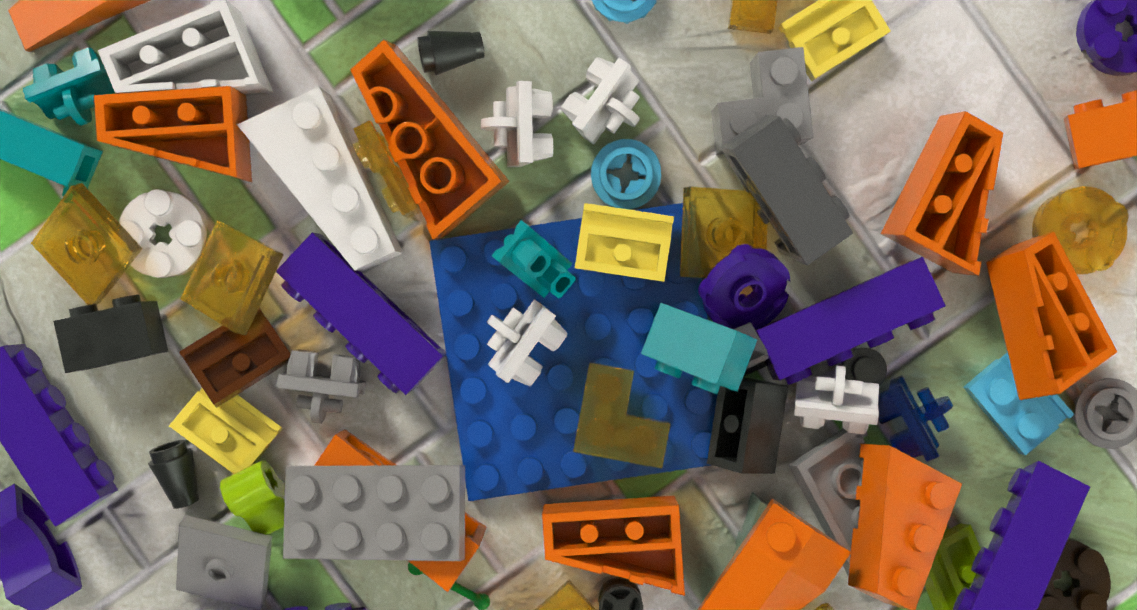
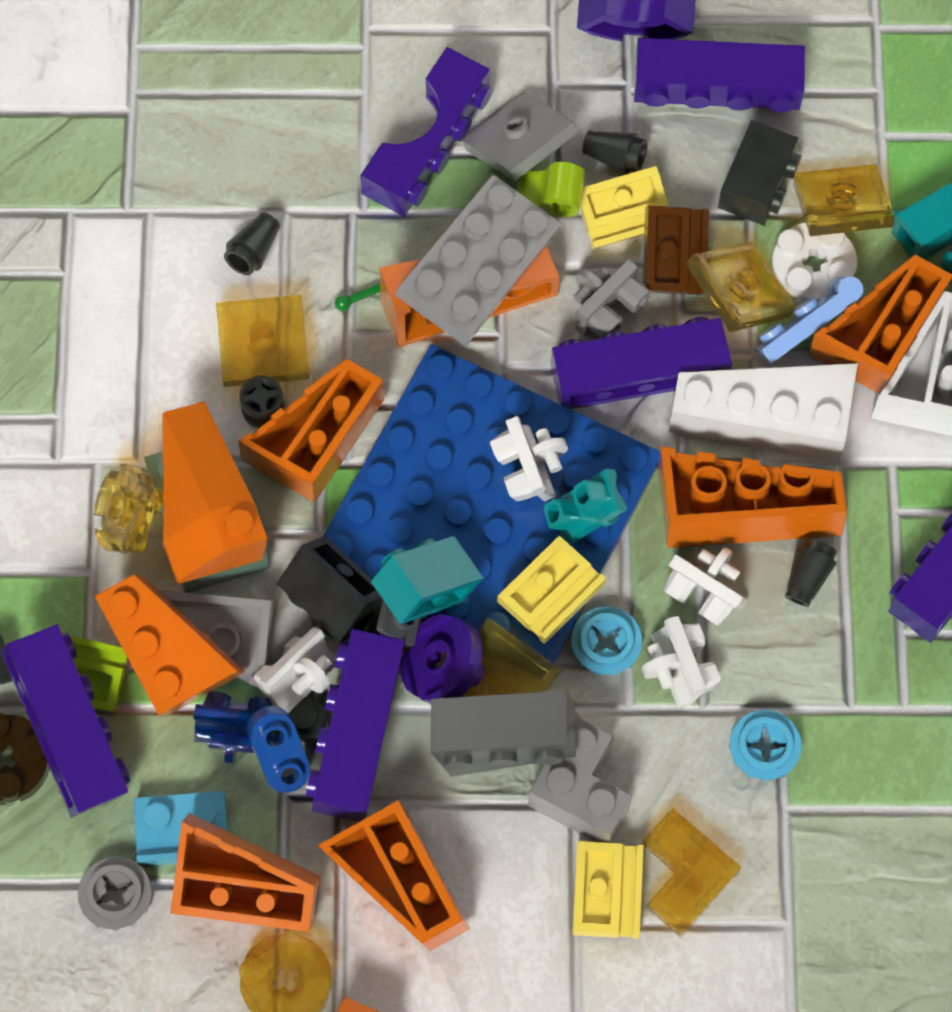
camera: 125 degrees right, 20 degrees down
clear yellow plate [353,120,421,218] -> none
clear yellow plate [573,362,671,469] -> none
none -> blue plate [247,706,310,793]
none -> light blue plate [753,277,863,364]

